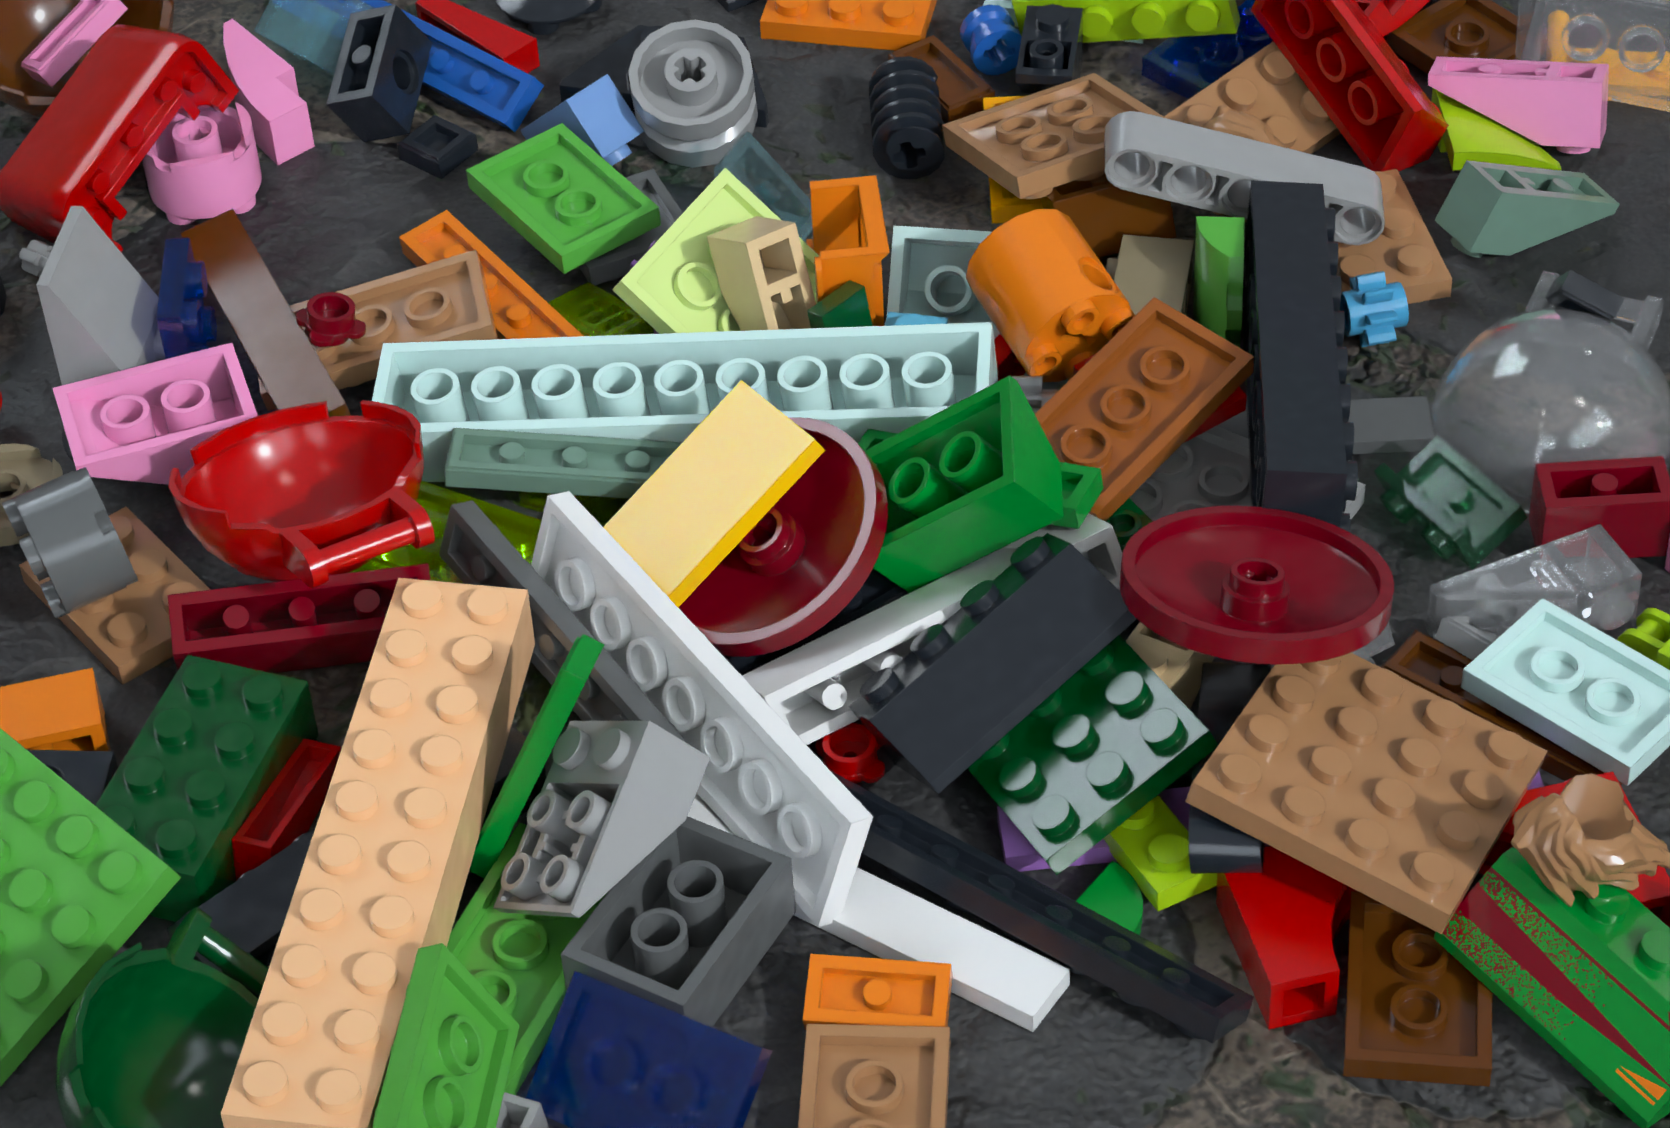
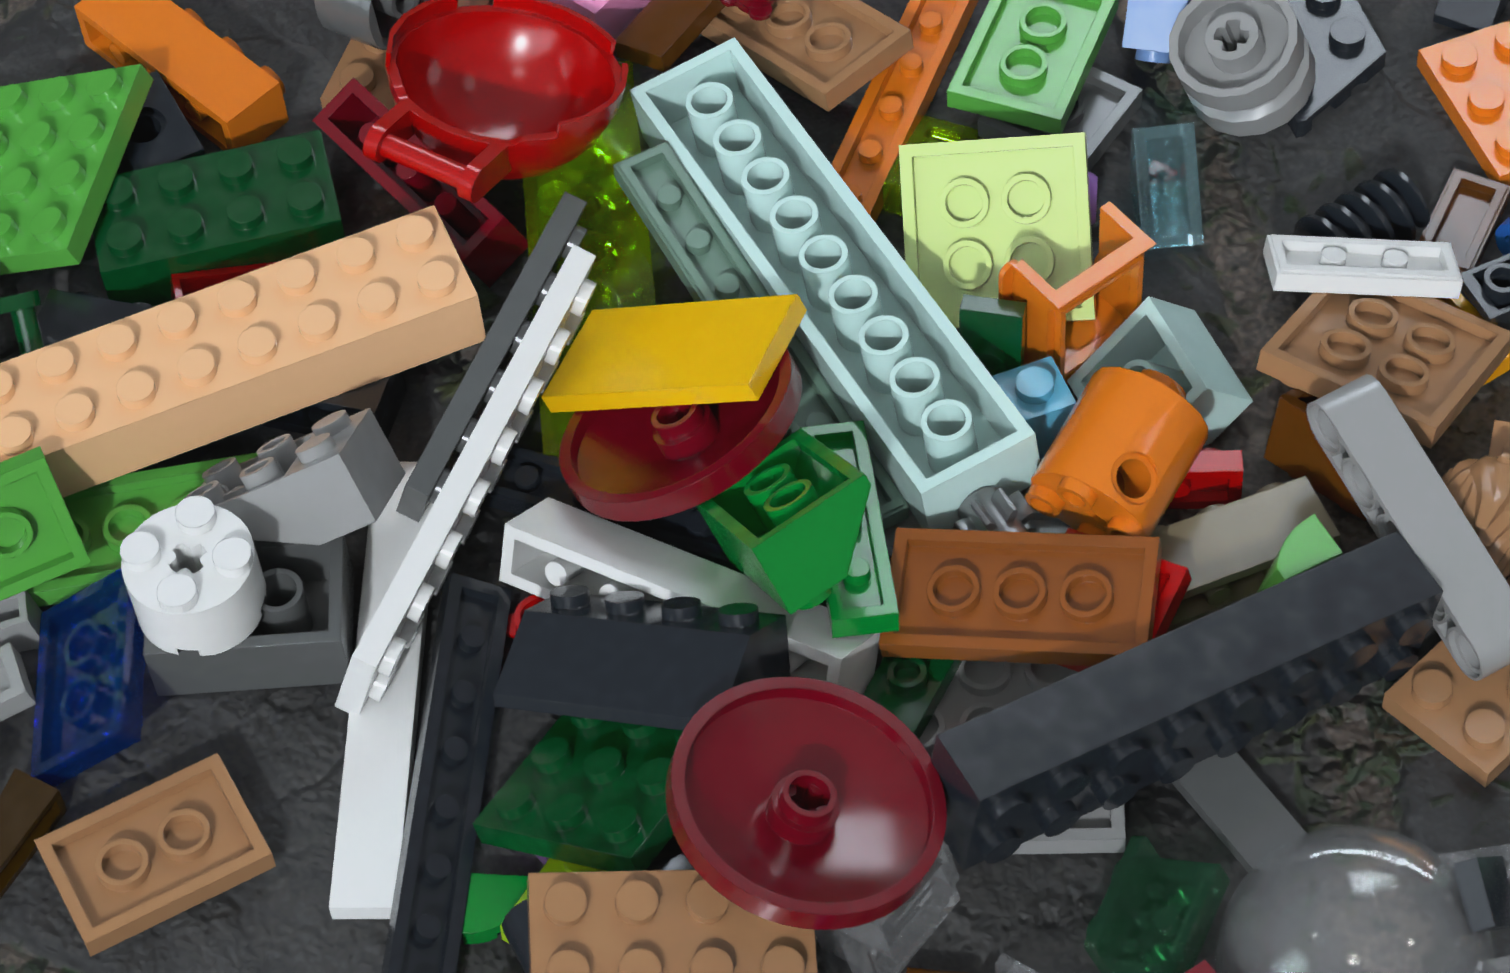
camera: 60 degrees right, 10 degrees up
green tile [469,634,605,878] -> none
tan slope [707,216,816,331] -> none
orange plate [803,954,953,1030] -> none
dark azure gear [1339,271,1409,347] -> none
none -> white brick [120,496,266,656]
none -> white tile [1263,234,1463,299]

